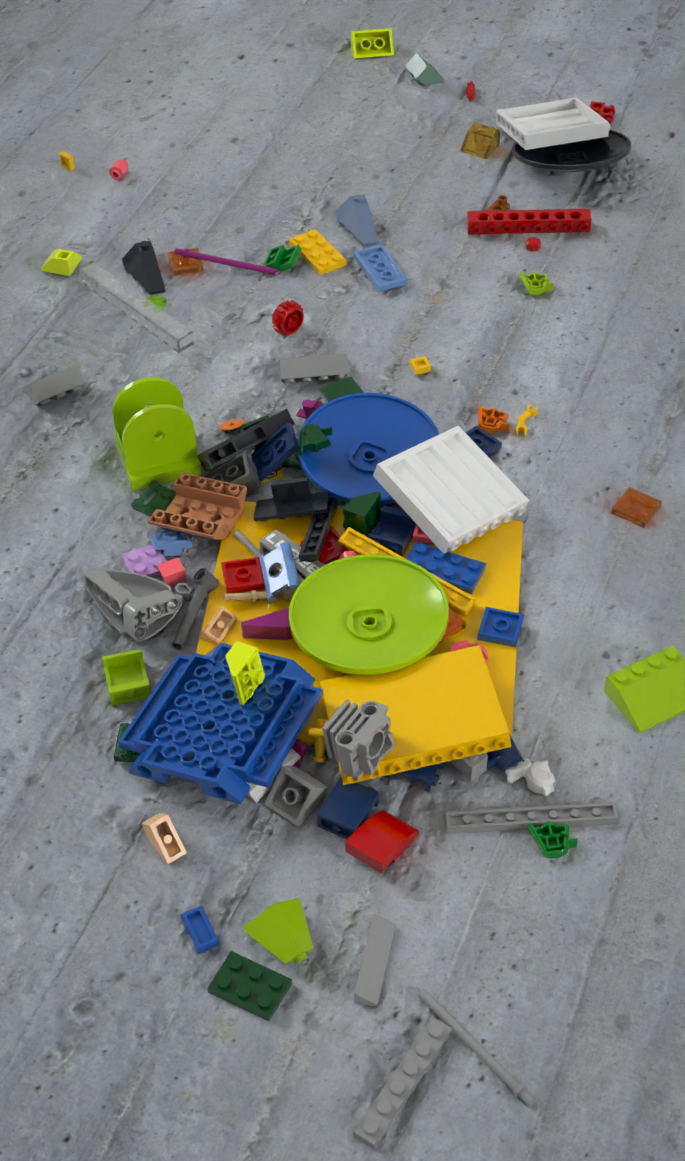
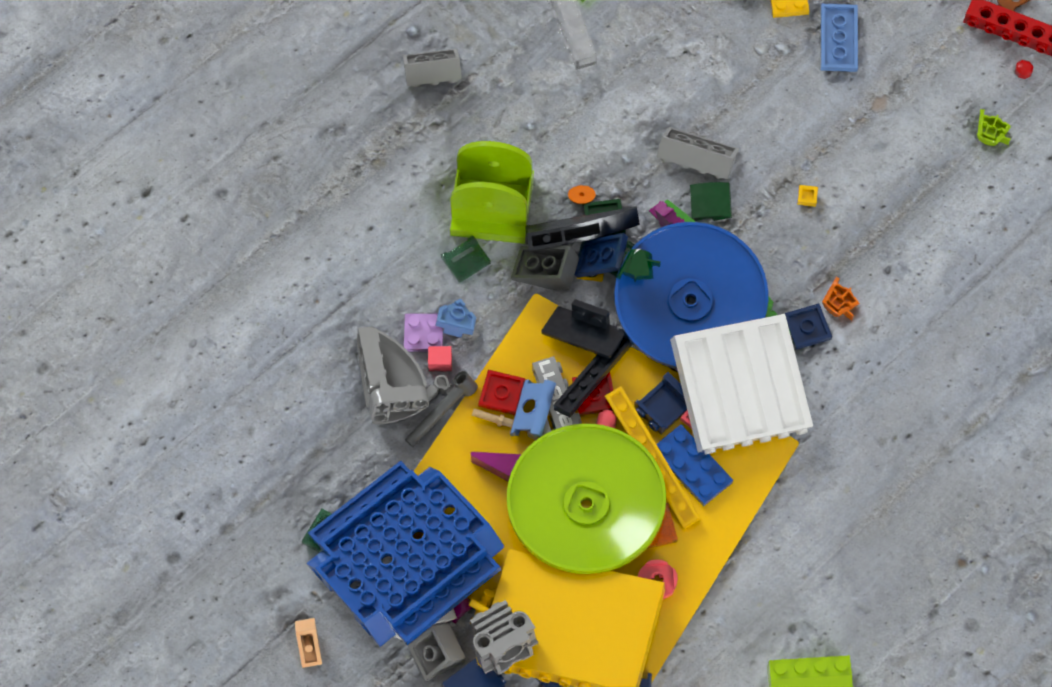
camera: 25 degrees right, 20 degrees up
lime panel [102,649,151,706] -> none
nougat slope [147,472,247,540] -> none
light nougat slope [198,606,237,645] -> none
neon yellow slope [225,641,265,705] -> none
light grey bar [233,530,280,576] -> none
red gear [272,300,304,336] -> none
dark green slope [343,492,381,537] -> none
blue tile [477,607,524,647] -> none
yellow piece [515,404,538,437] -> none
clear orange plate [611,487,662,528] -> none

